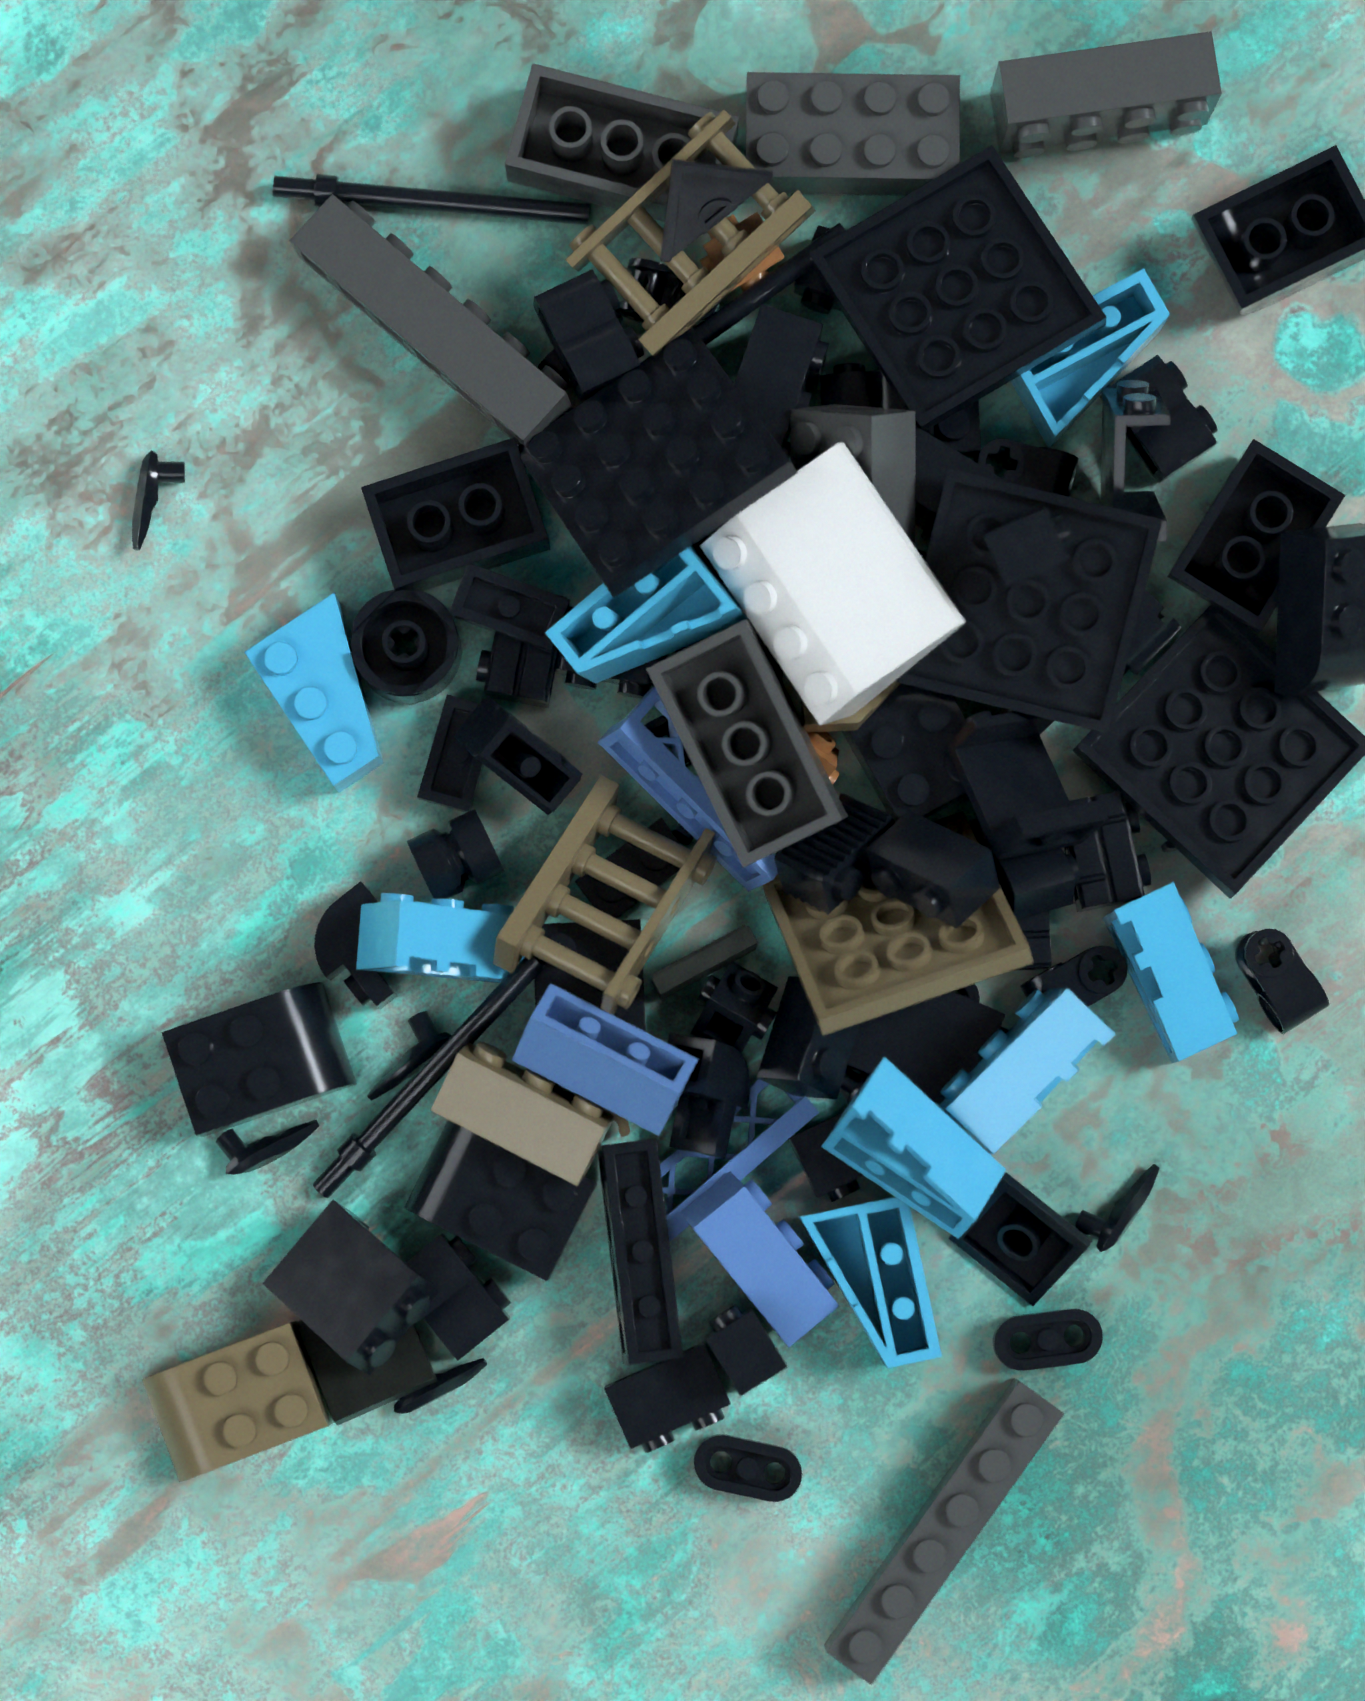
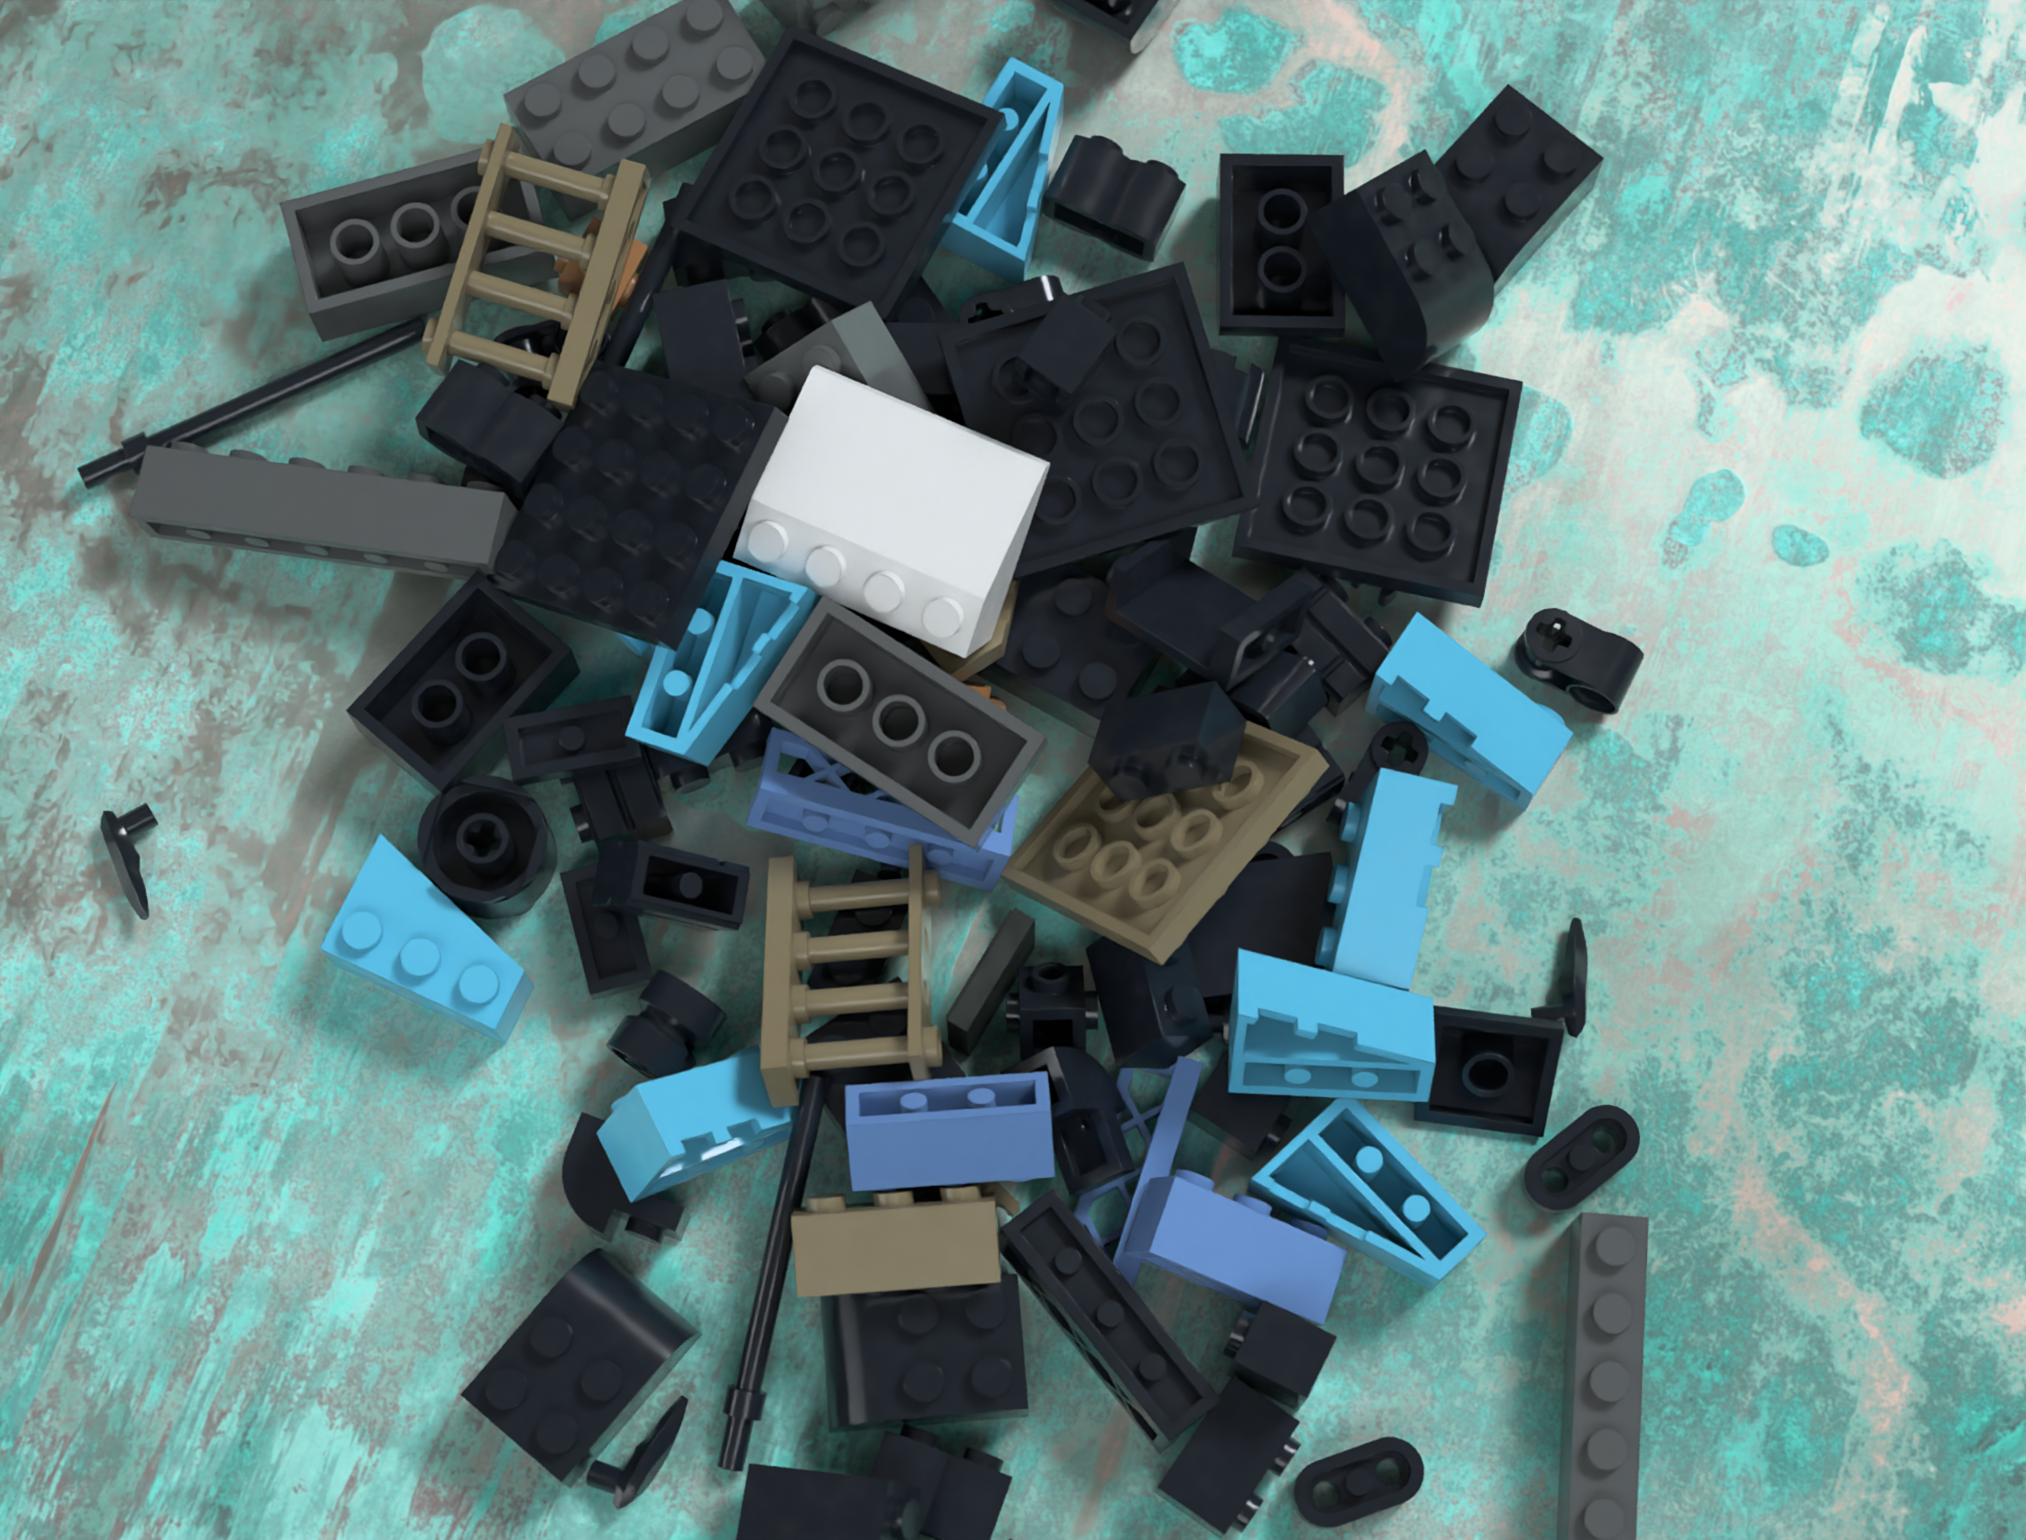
camera: 30 degrees left, 10 degrees down
black bar [367,1011,451,1101] -> none
black tile [660,158,773,262] -> none
black brick [774,793,895,915] -> none
black panel [1100,380,1170,542] -> none

